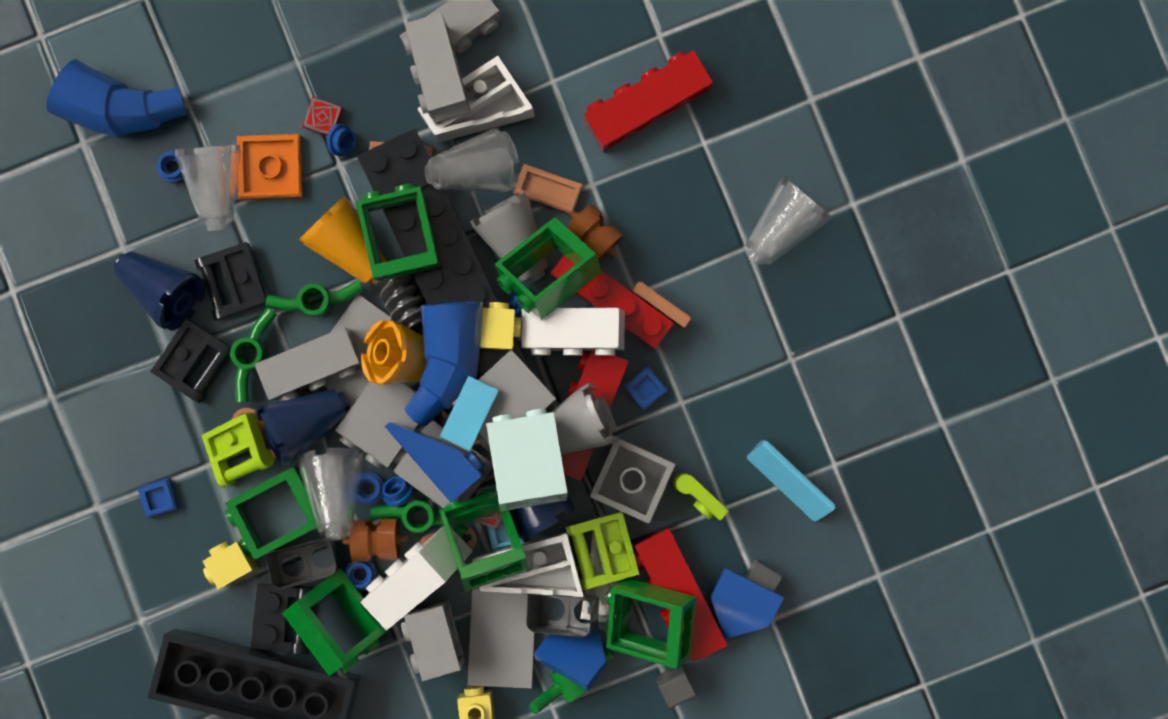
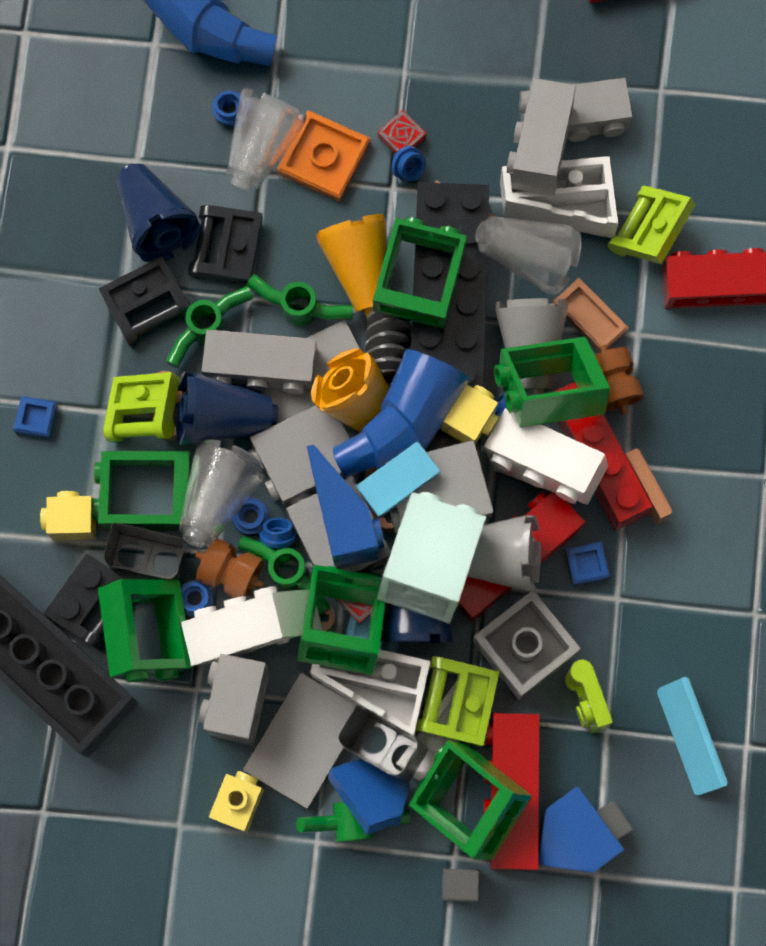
camera: 30 degrees right, 10 degrees down
none -> lime plate [607,186,695,264]

